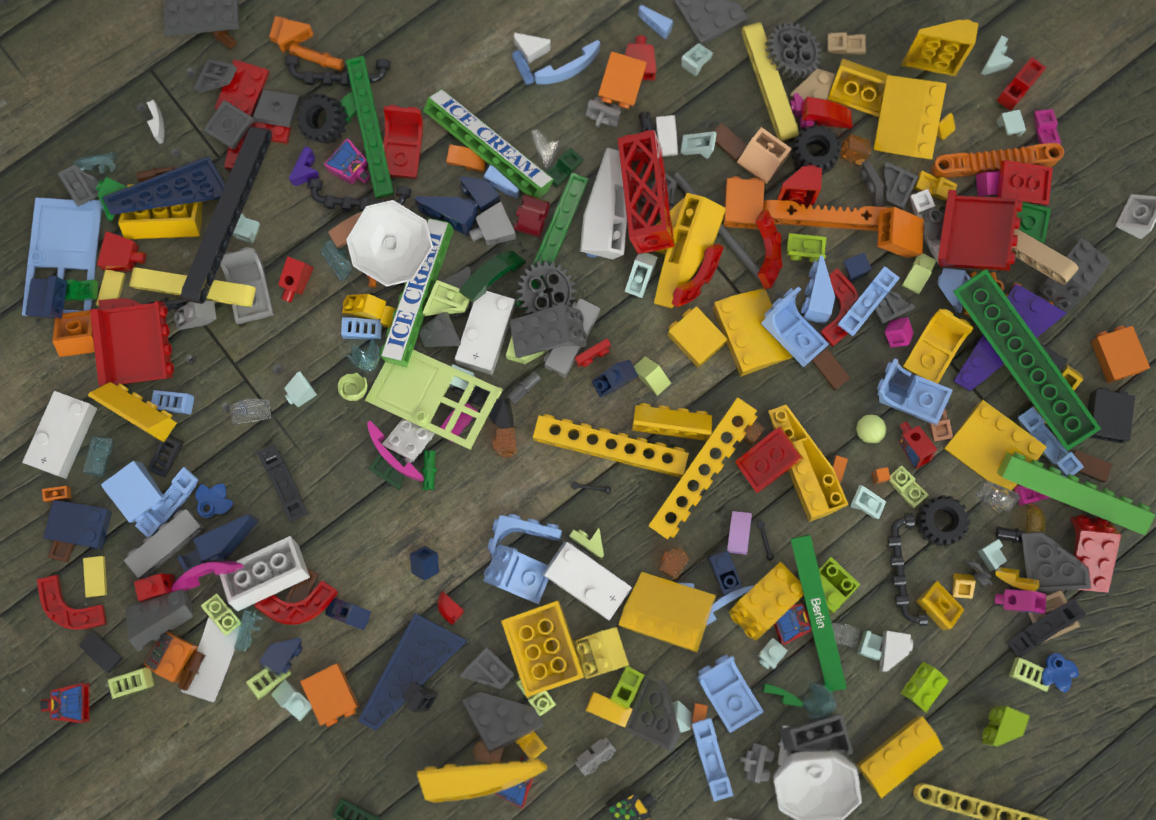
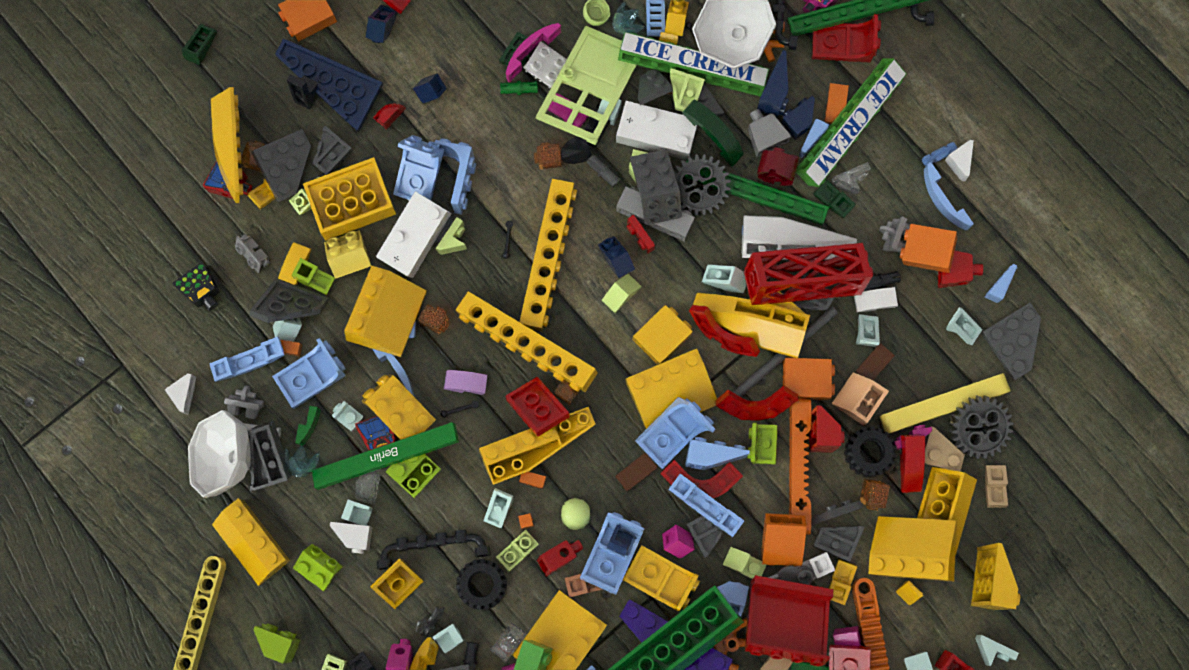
camera: 90 degrees right, 0 degrees up
yellow slope [632,403,712,441] -> none
dark blue slope [708,551,743,595] -> none
dark blue panel [843,253,872,282] -> none
yellow slope [952,573,976,599] -> none

